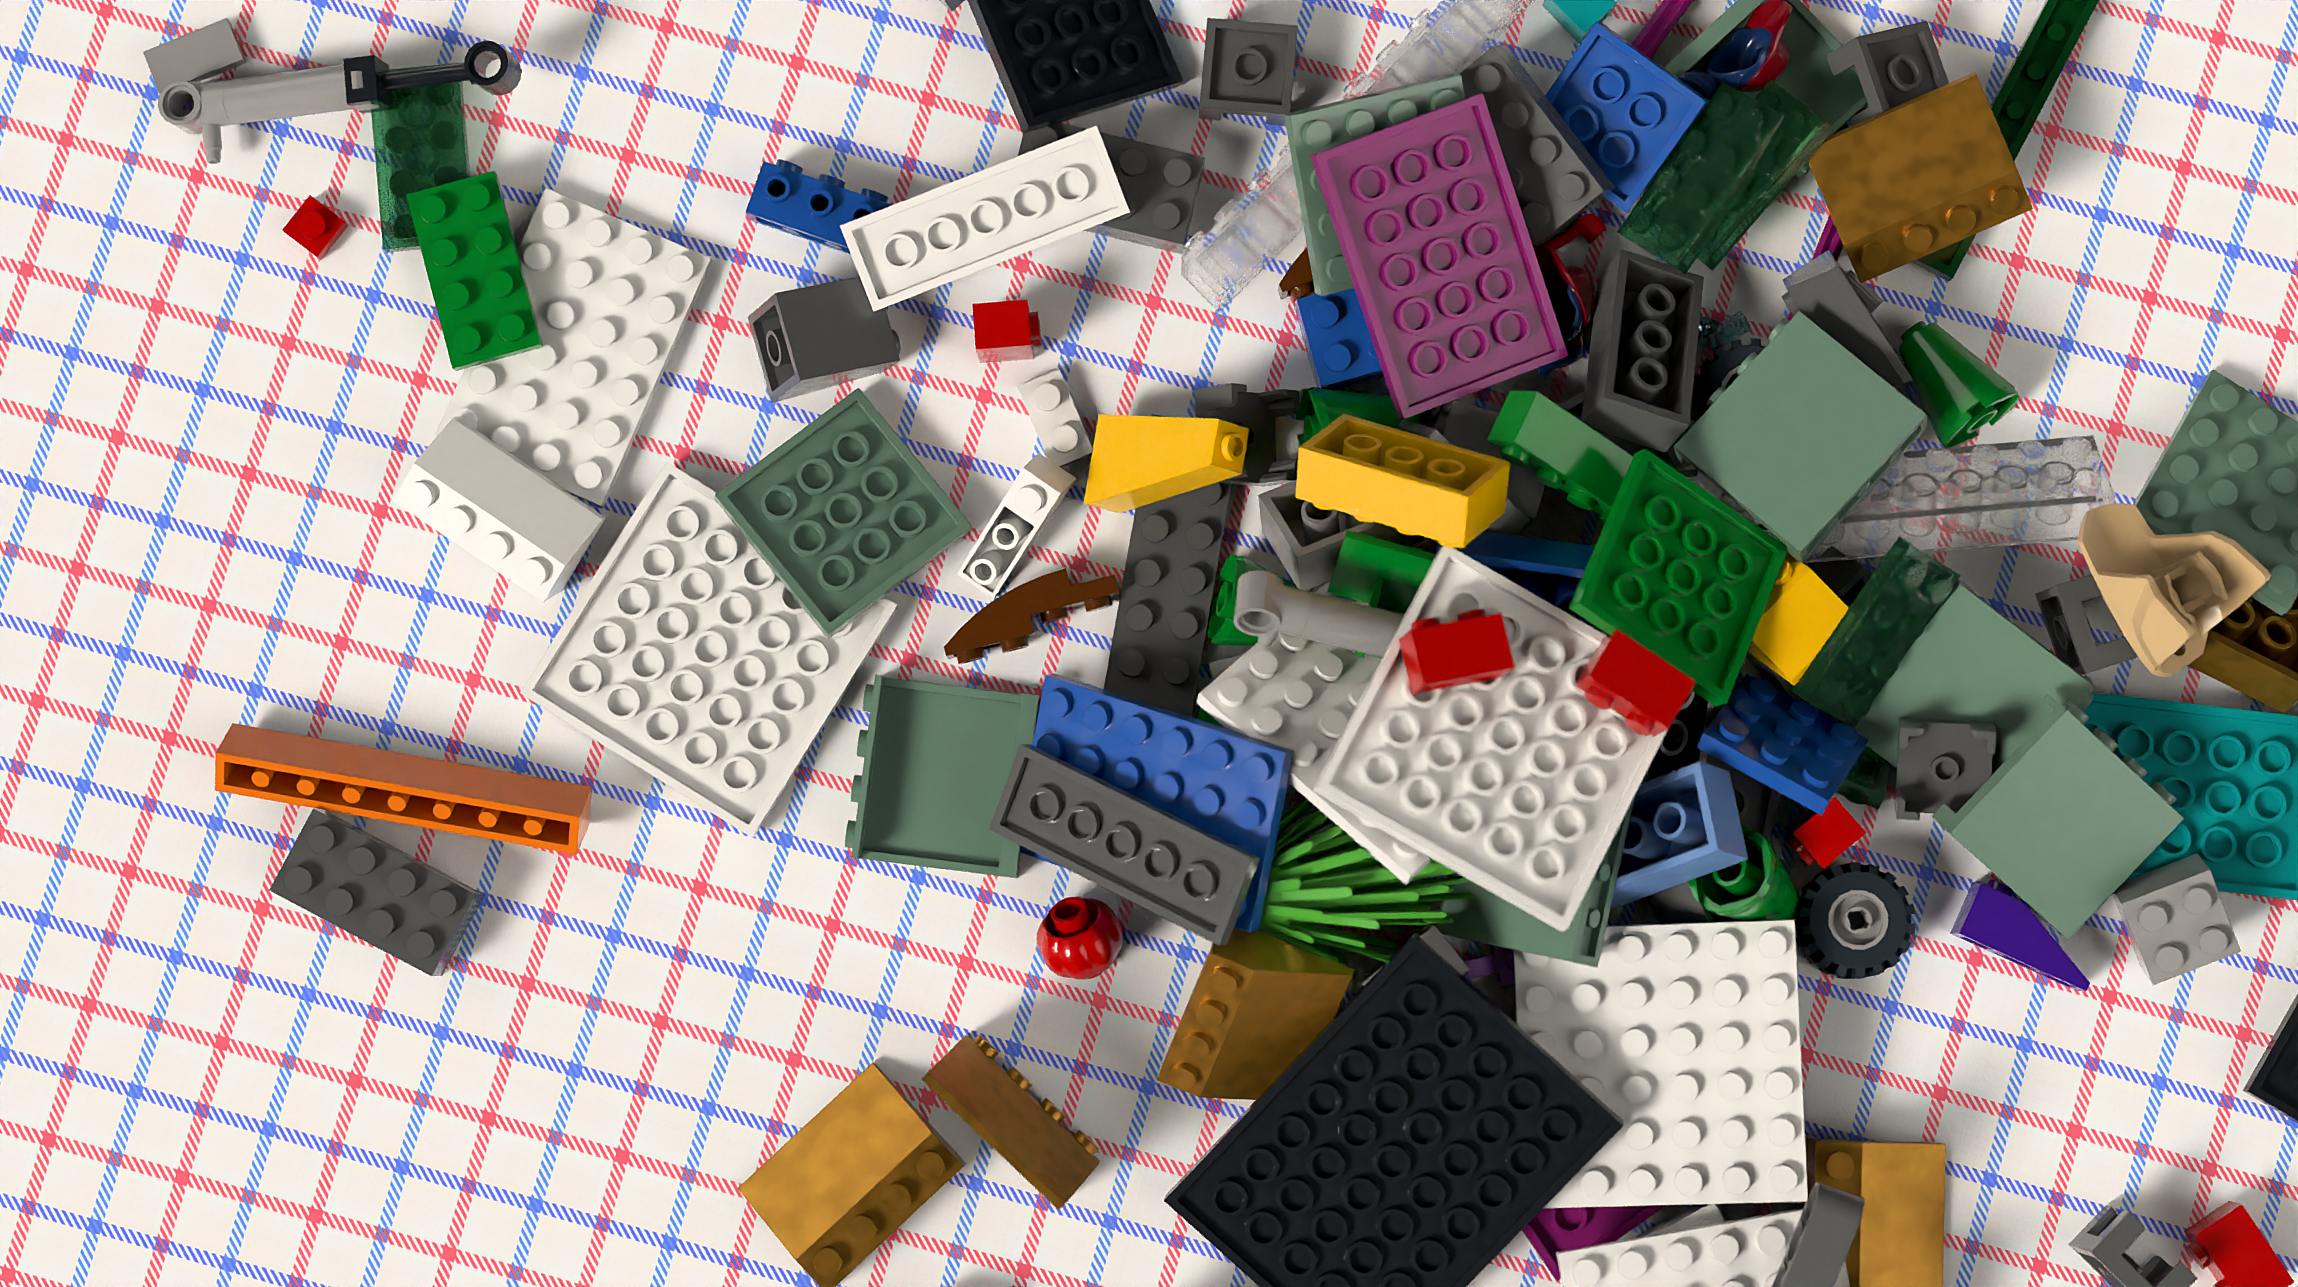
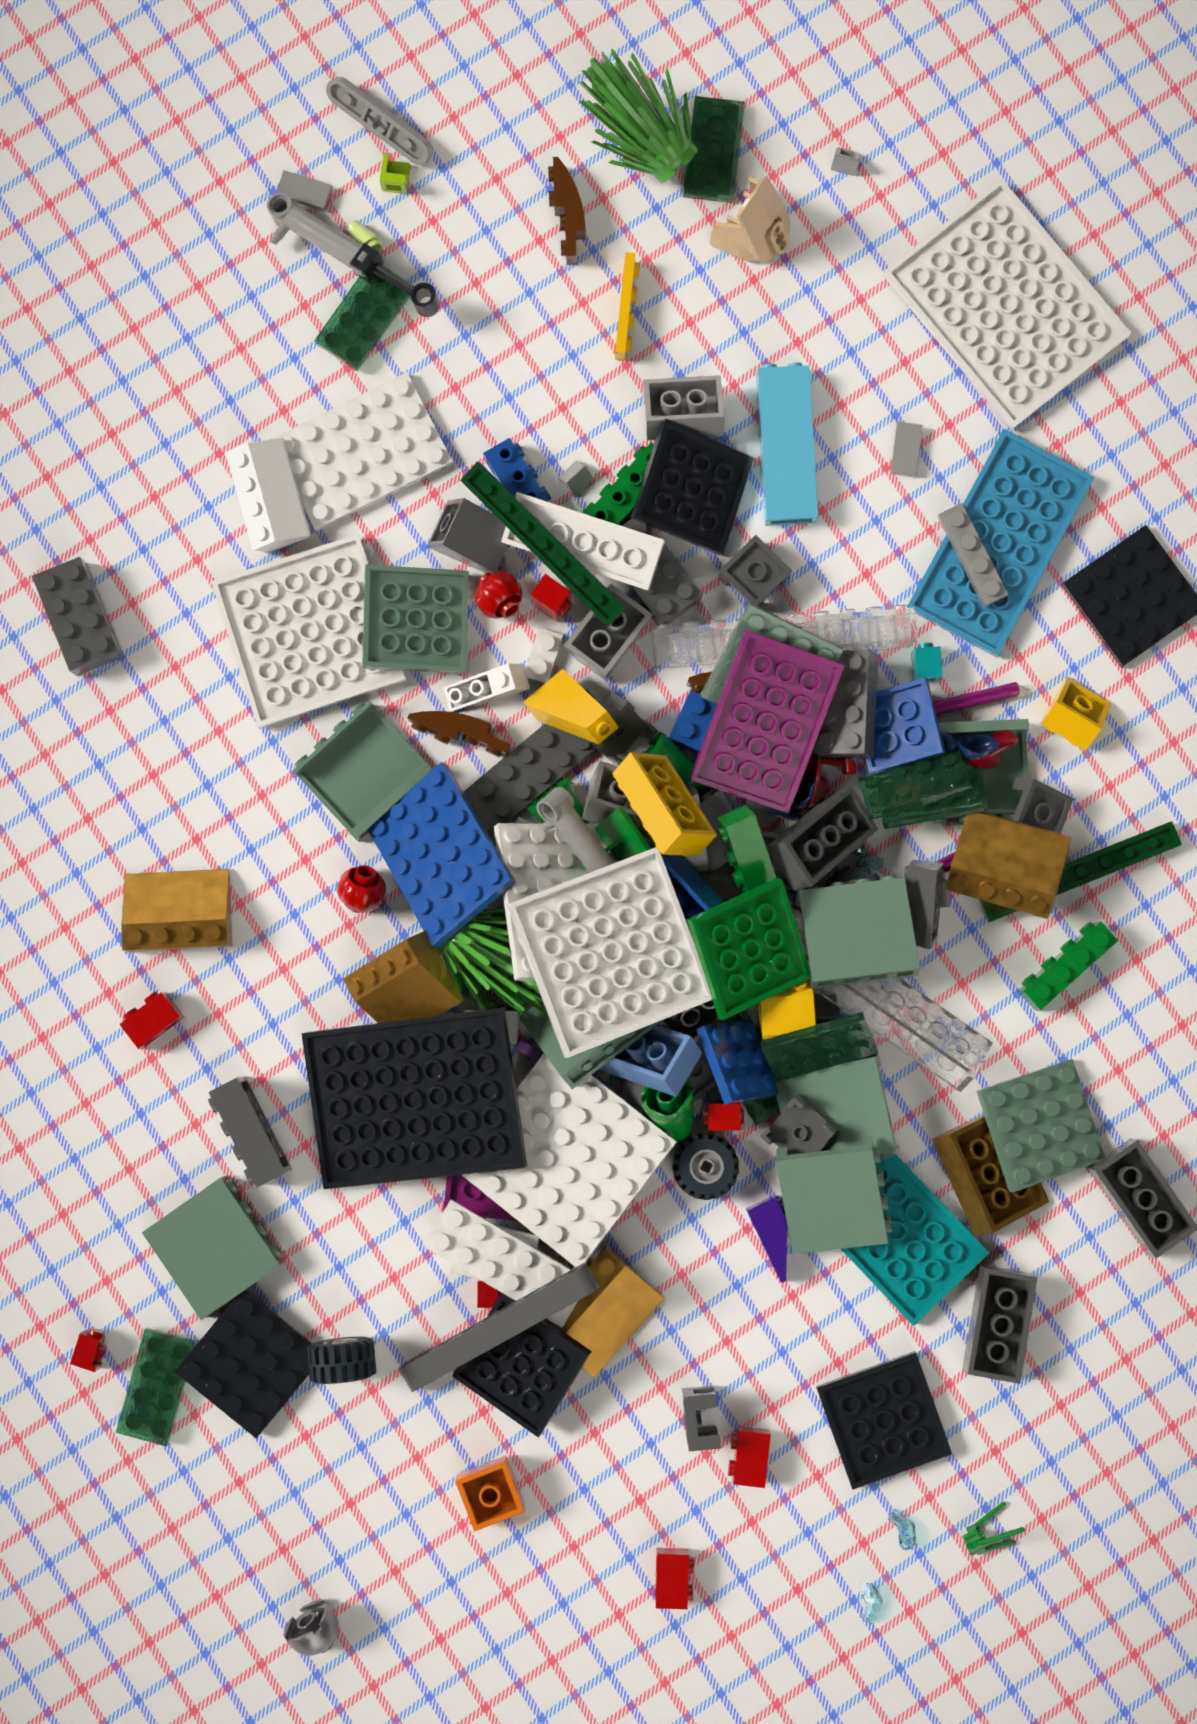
camera: 40 degrees right, 0 degrees up
orange brick [215,723,592,855] -> none
red plate [282,195,349,260] -> none
green plate [406,171,543,371] -> none
pearl gold slope [922,1034,1100,1211] -> none
dark grey plate [989,744,1260,946] -> none
red brick [1399,609,1515,695] -> none
red brick [1575,629,1696,737] -> none
green cone [1899,321,2019,450] -> none
dark grey panel [2035,574,2138,675] -> none
tan piece [2078,503,2271,678] -> none
light grey brick [2112,853,2241,985] -> none
none -> yellowish green cone [347,220,383,253]
none -> dark green plate [460,461,627,627]
none -> red plant [475,572,523,619]
none -> light grey slope [558,460,594,497]
none -> light grey brick [564,584,653,681]
none -> green brick [582,442,654,526]
none -> green brick [1018,921,1119,1011]

